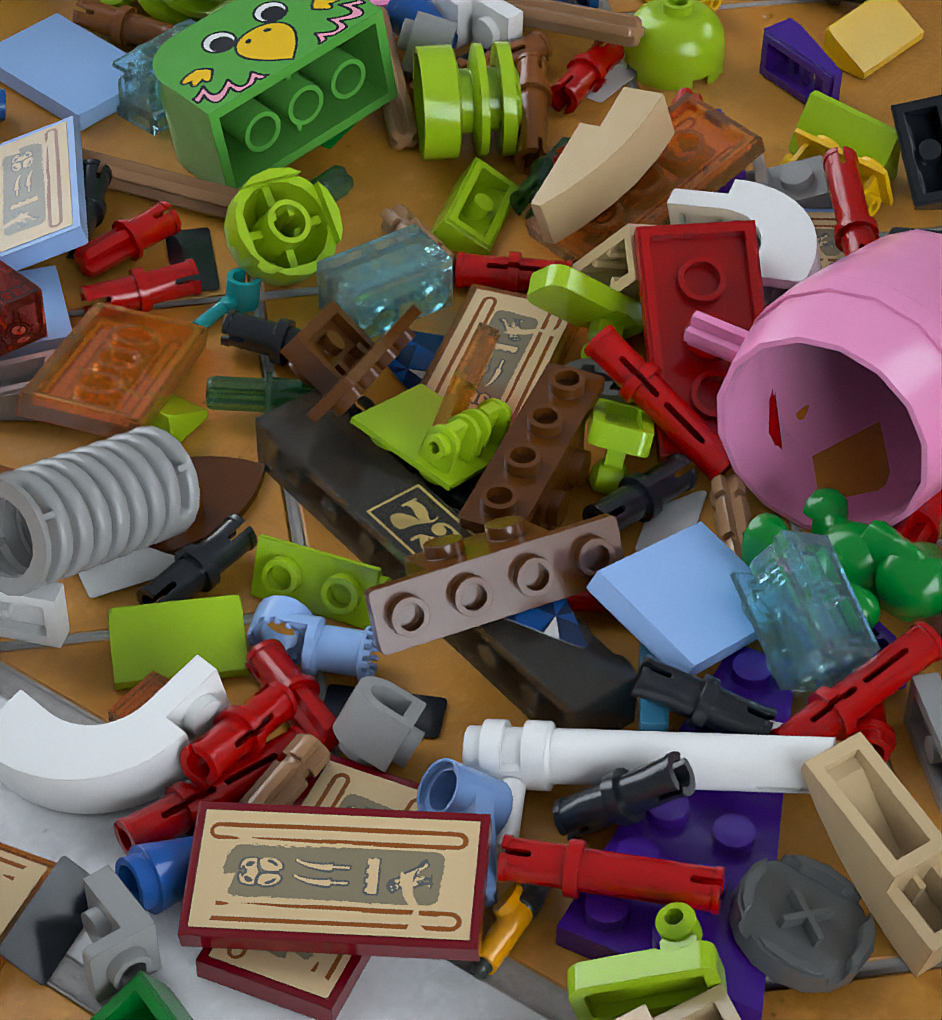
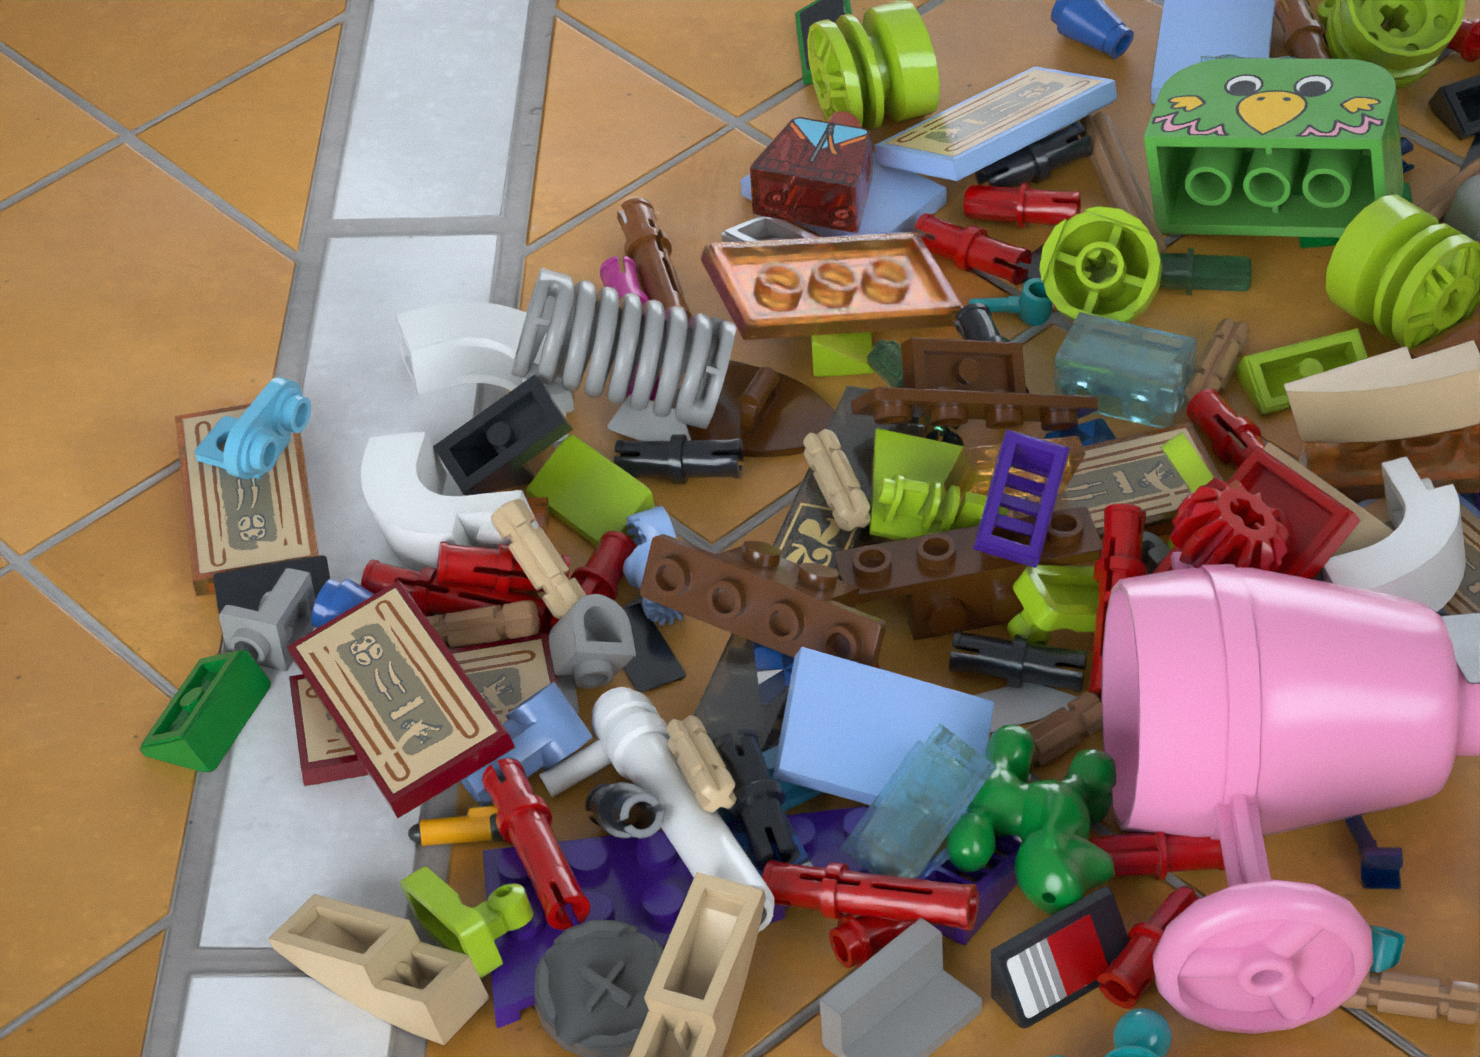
camera: 60 degrees right, 0 degrees up
lime hinge [250,534,391,629] -> none
none -> black slope [433,374,573,496]
none -> tan axle [491,499,586,619]
none -> tan axle [666,715,737,813]
none -> tan axle [803,429,871,532]
none -> dark purple slope [973,429,1070,568]
none -> red gear [1169,477,1290,572]

